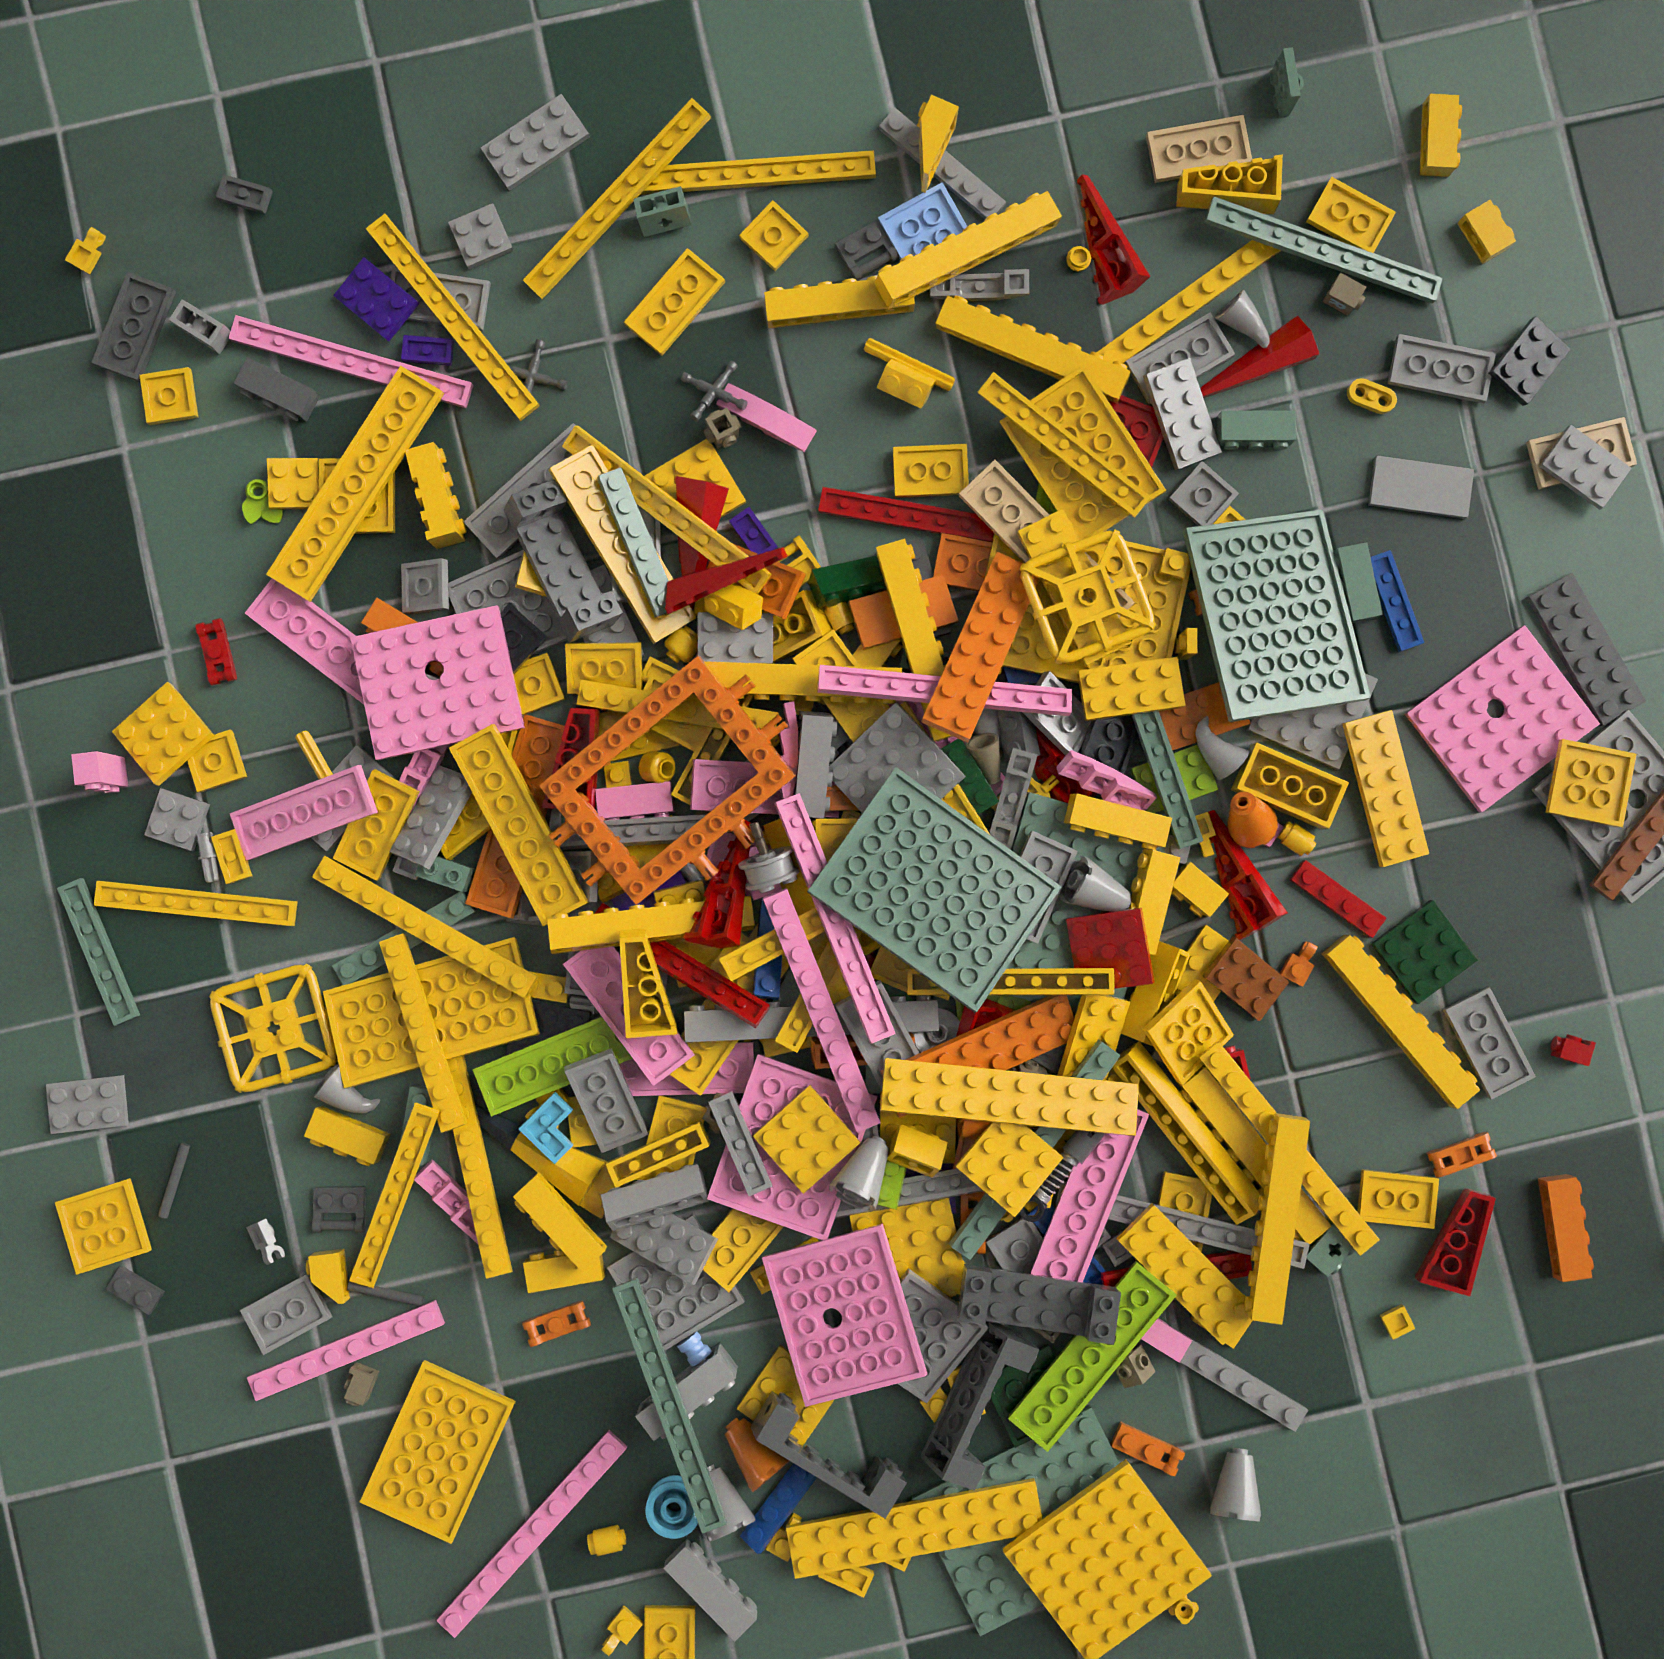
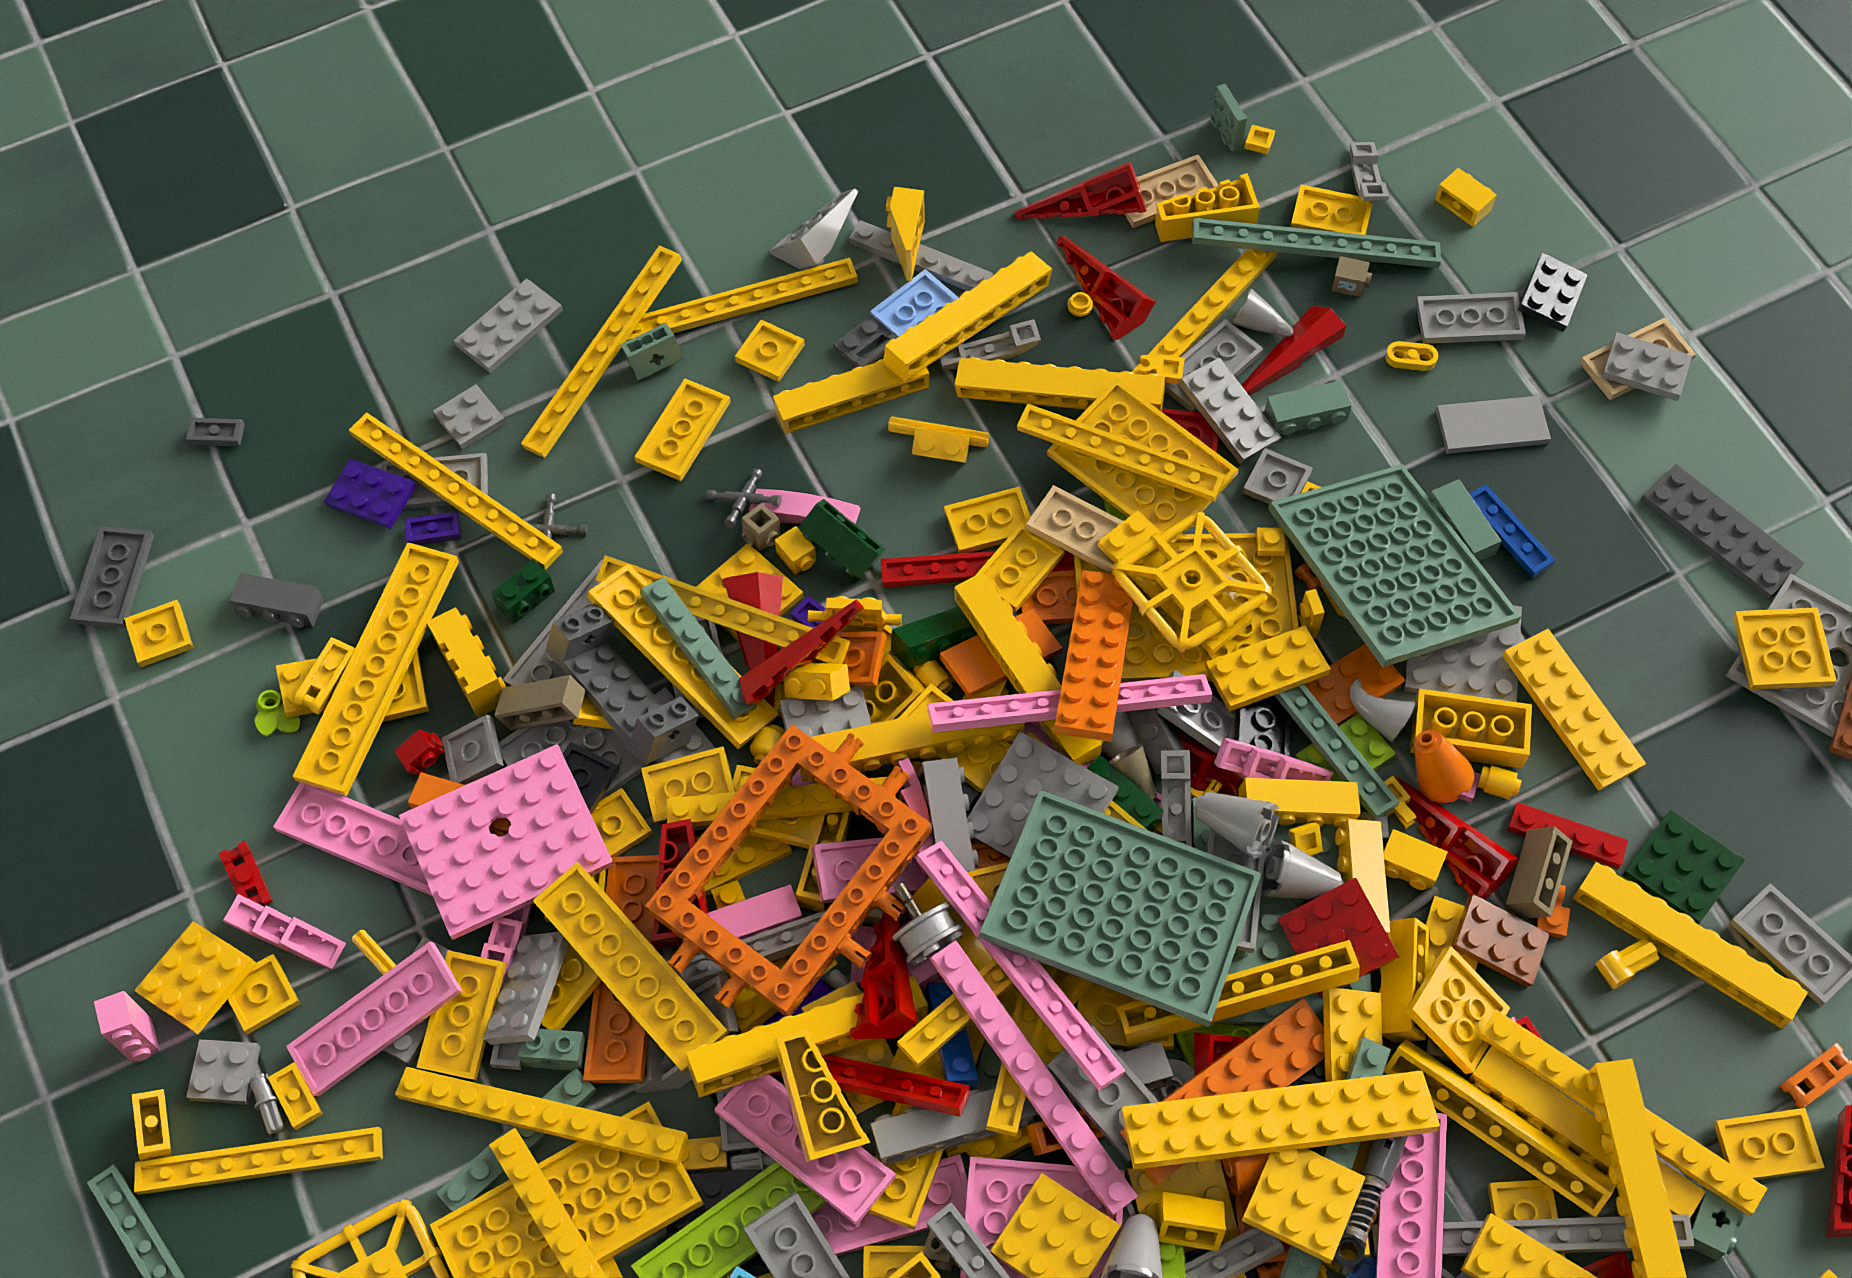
camera: 10 degrees left, 25 degrees down
yellow plate [65,227,106,274] -> none
light grey brick [169,299,230,354] -> none
bright pink plate [229,315,473,408] -> none
yellow head [639,751,676,783] -> none
bright pink plate [1405,625,1600,813] -> none
yellow brick [1420,94,1462,177] -> none
none -> yellow brick [132,1089,172,1161]
none -> bright pink slope [223,894,346,970]
none -> yellow plate [293,637,355,715]
none -> red brick [395,730,444,776]
none -> dark green brick [491,559,555,624]
none -> dark tan brick [494,675,586,731]
none -> light grey wedge [769,188,858,270]
none -> yellow brick [775,526,816,575]
none -> dark green brick [798,499,886,579]
none -> yellow plate [808,596,902,632]
none -> yellow plate [975,523,1064,612]
none -> red wedge [1015,161,1147,220]
none -> yellow plate [1138,354,1185,384]
none -> light grey cone [1194,792,1279,859]
none -> yellow plate [1244,125,1275,155]
none -> yellow plate [1289,822,1323,856]
none -> light grey slope [1350,142,1389,201]
none -> dark tan brick [1506,826,1573,919]
none -> yellow piece [1595,938,1659,989]

